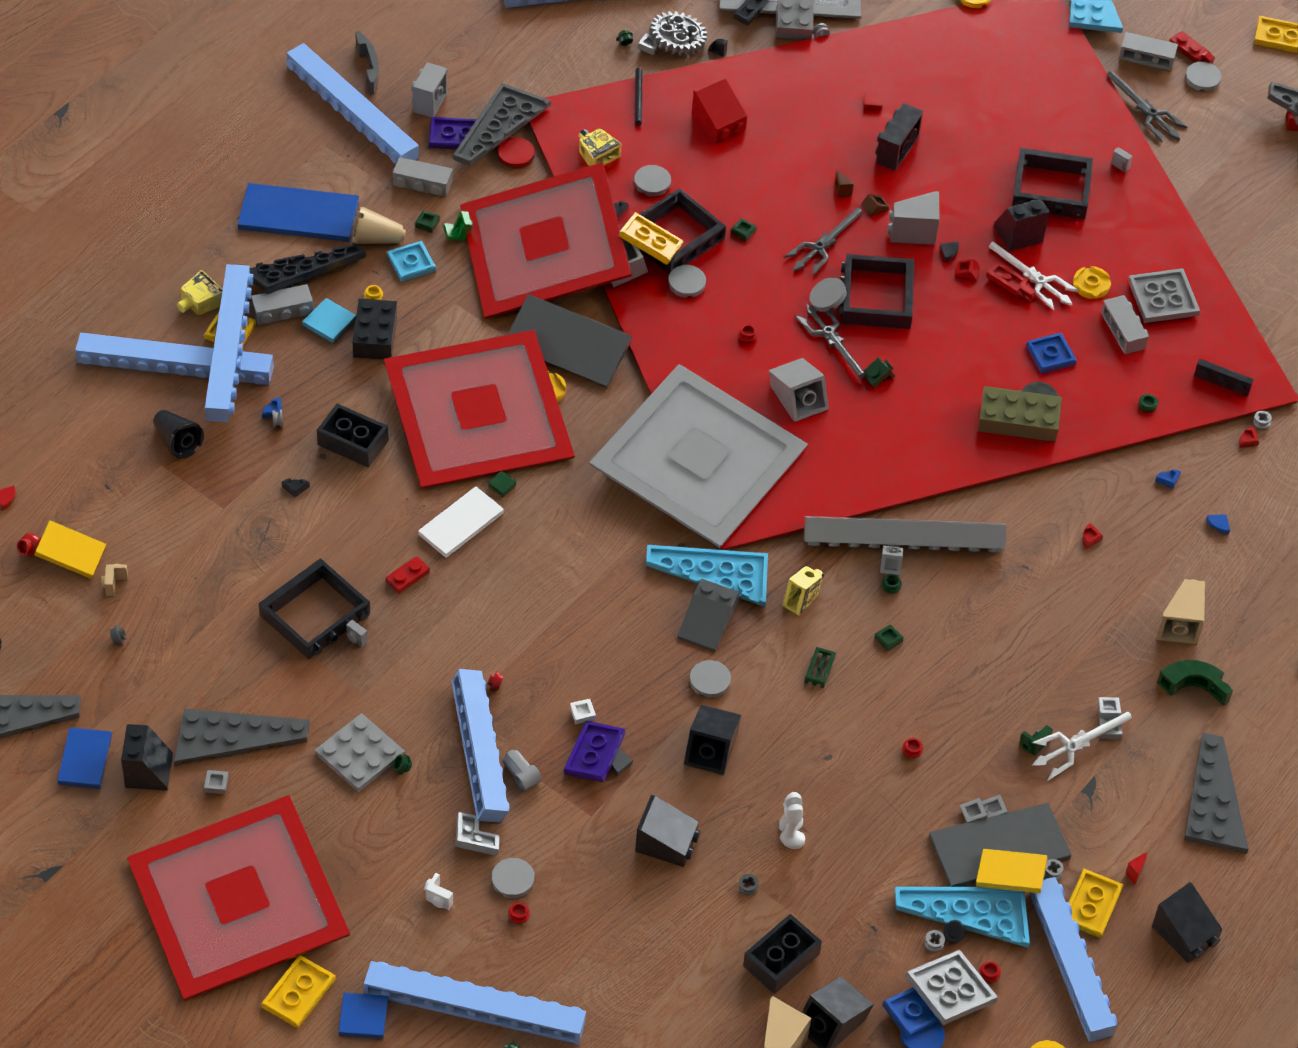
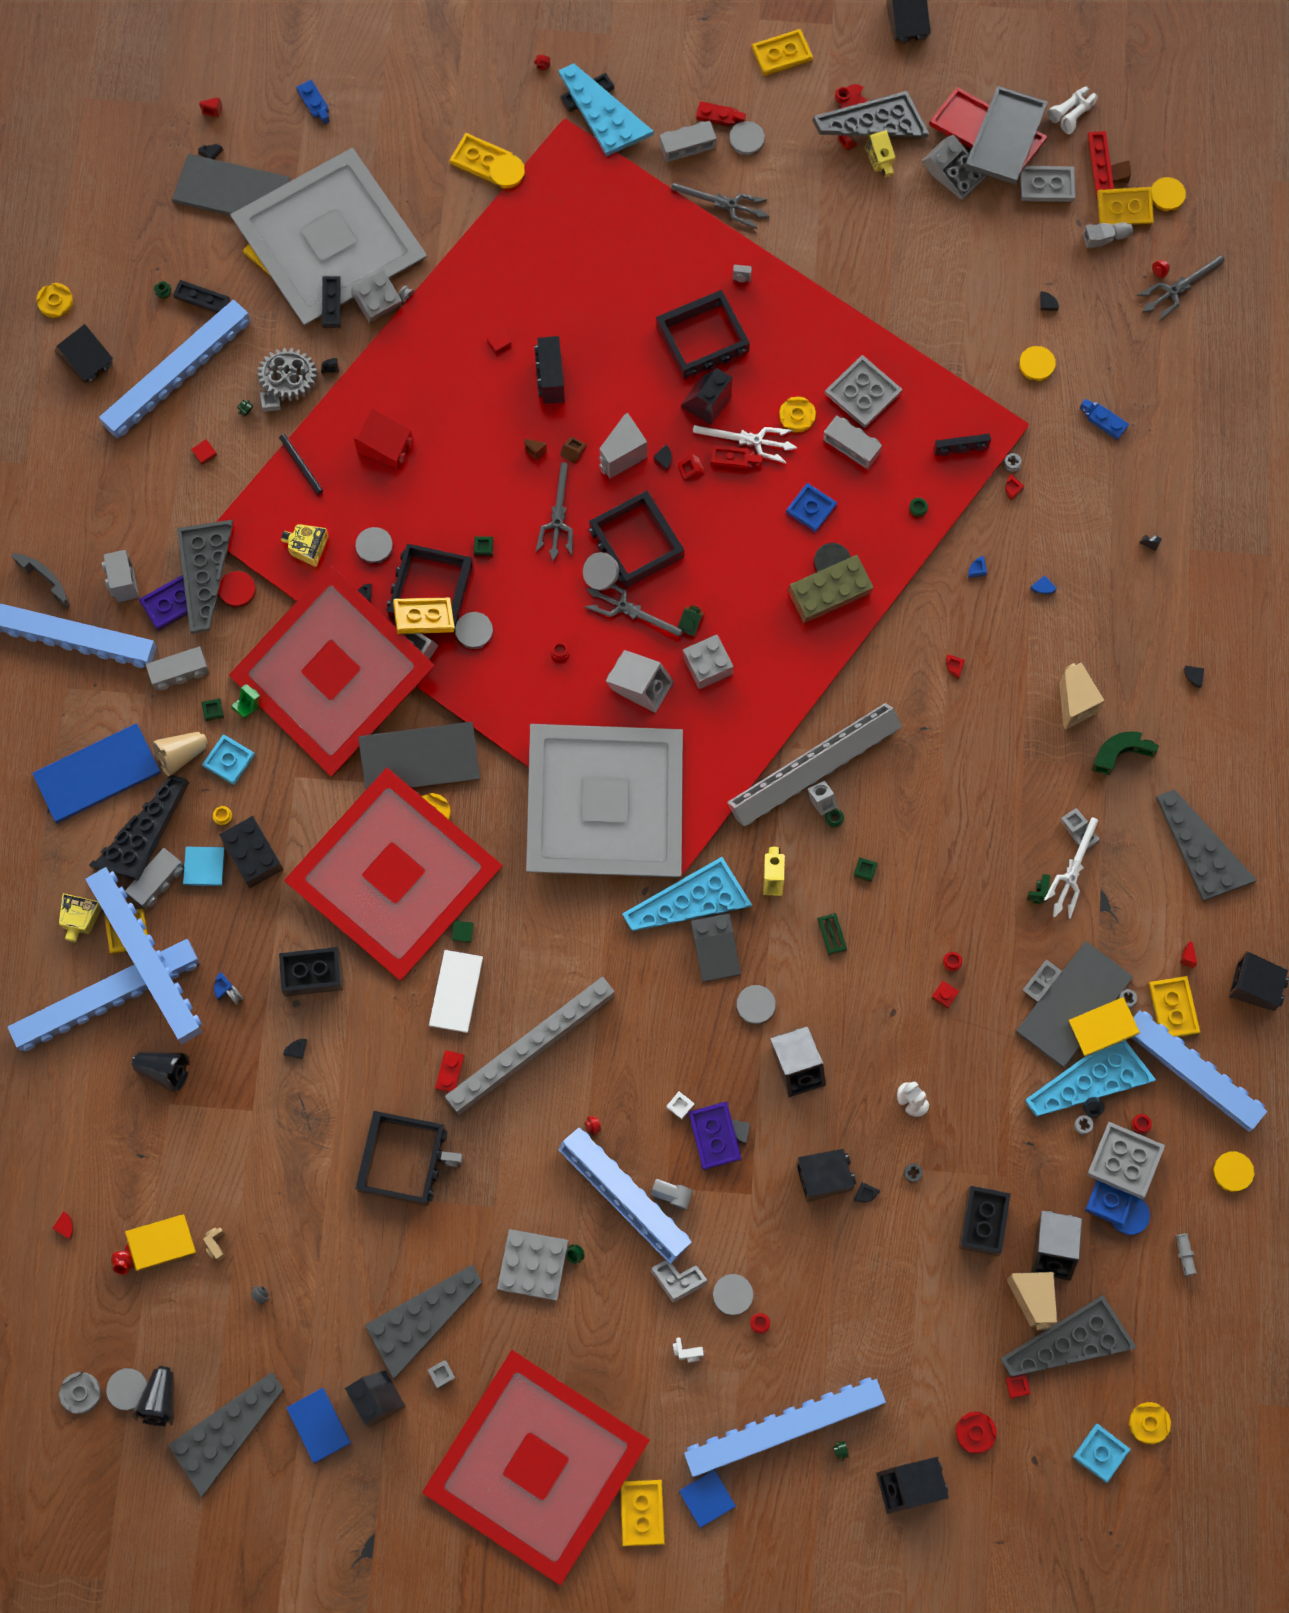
camera: 30 degrees left, 20 degrees up
none -> red tile [191,439,217,465]
none -> light grey brick [445,976,615,1116]
none -> light grey brick [683,635,734,689]
none -> black tile [853,1182,880,1203]
none -> red plate [931,981,959,1008]

